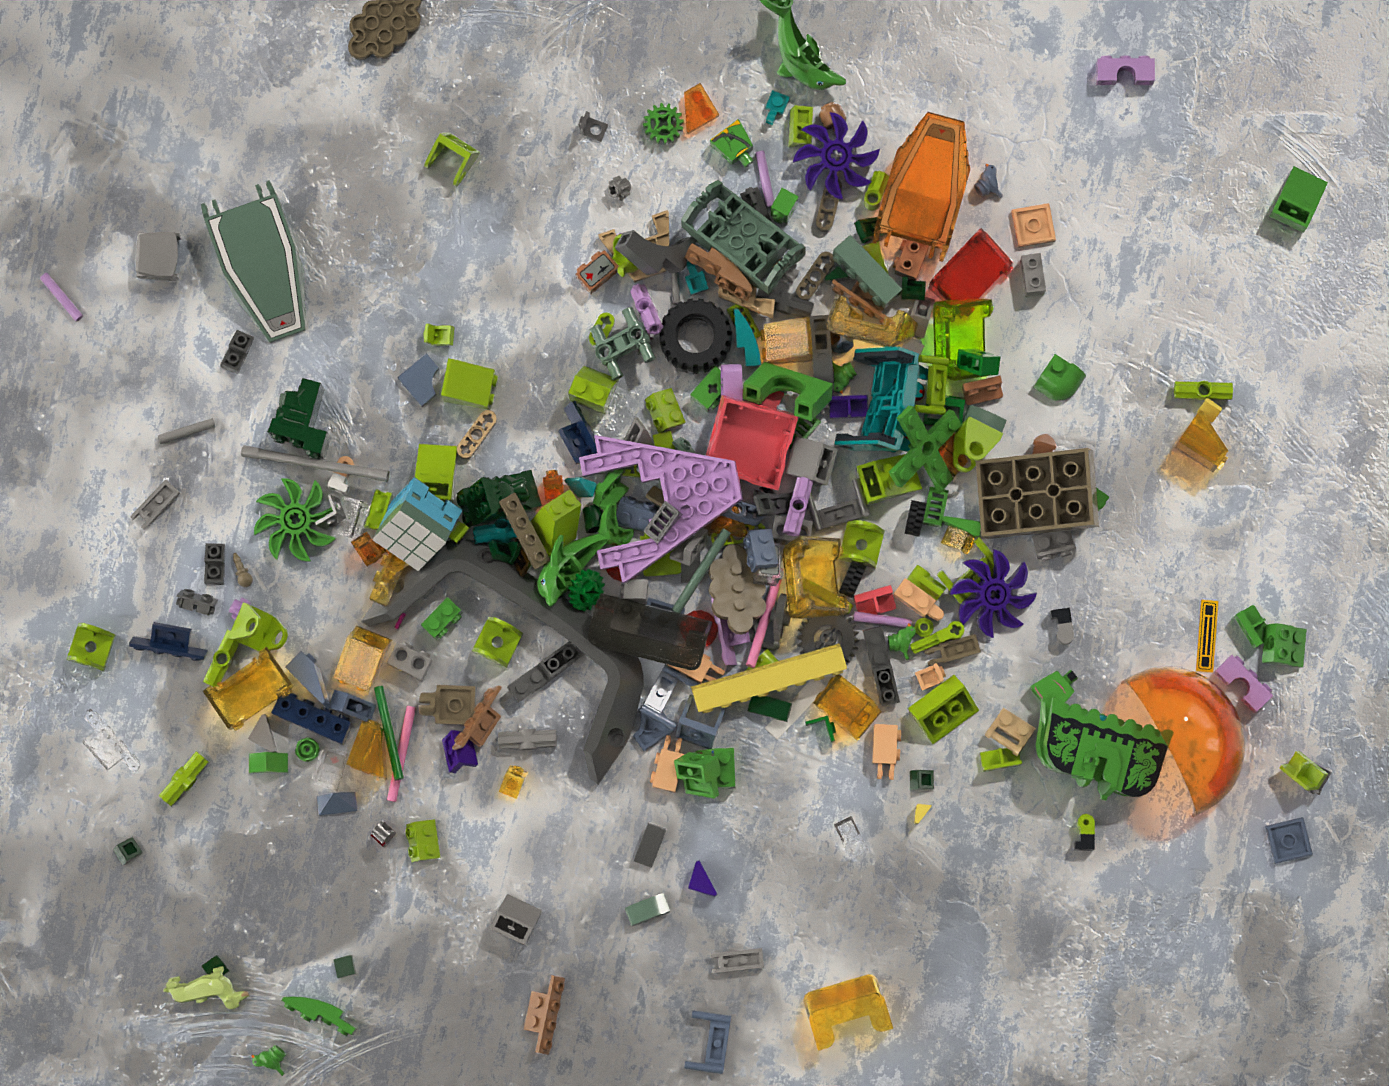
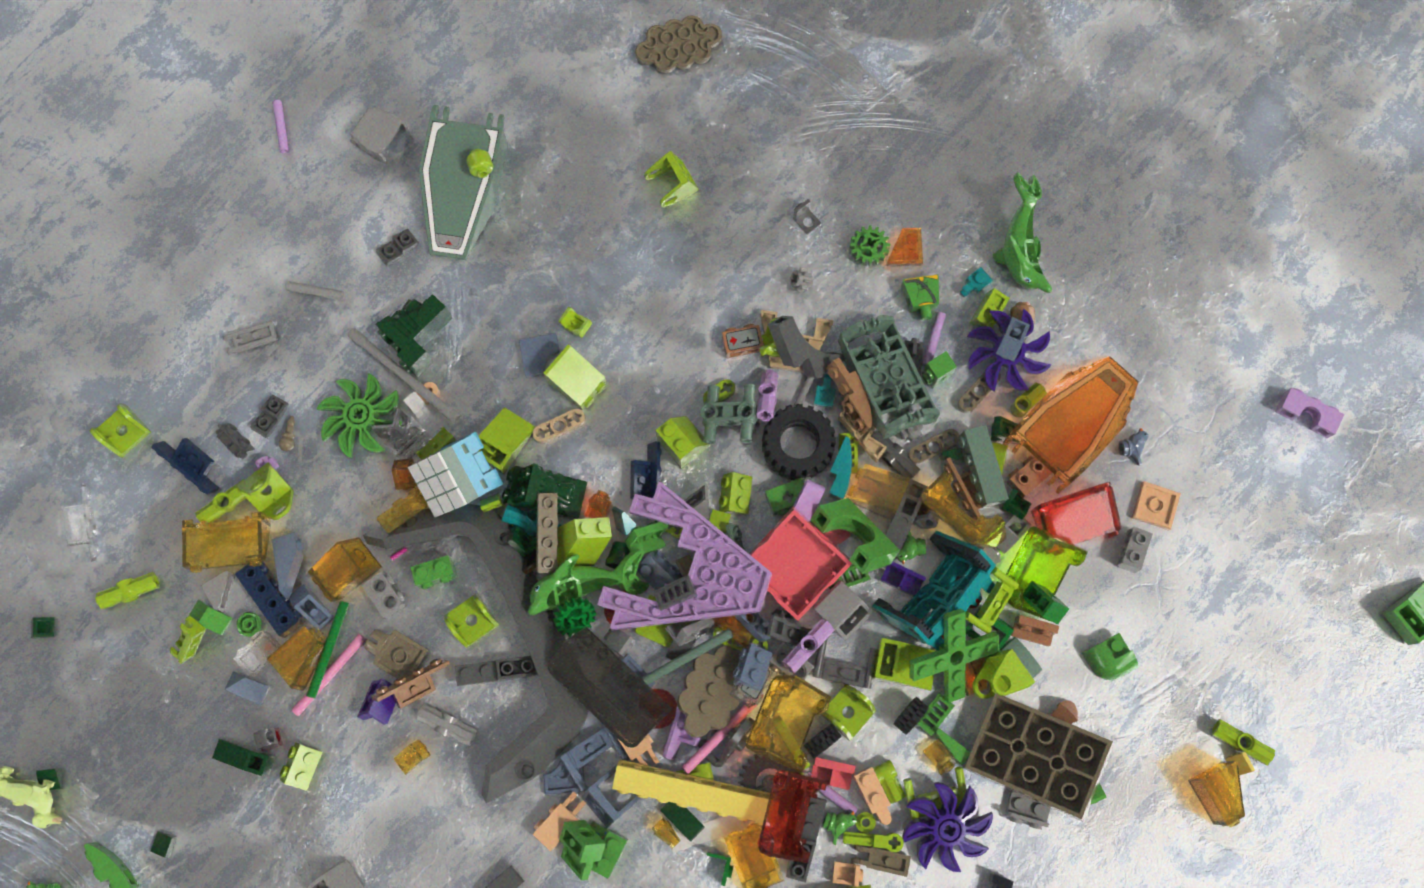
camera: 25 degrees right, 5 degrees down
none -> lime hinge [170,616,206,664]
none -> dark green slope [212,739,276,776]
none -> lime head [466,149,493,178]
none -> clear yellow cone [651,818,681,849]
none -> clear red windscreen [757,770,828,863]
none -> sand blue slope [996,317,1030,362]

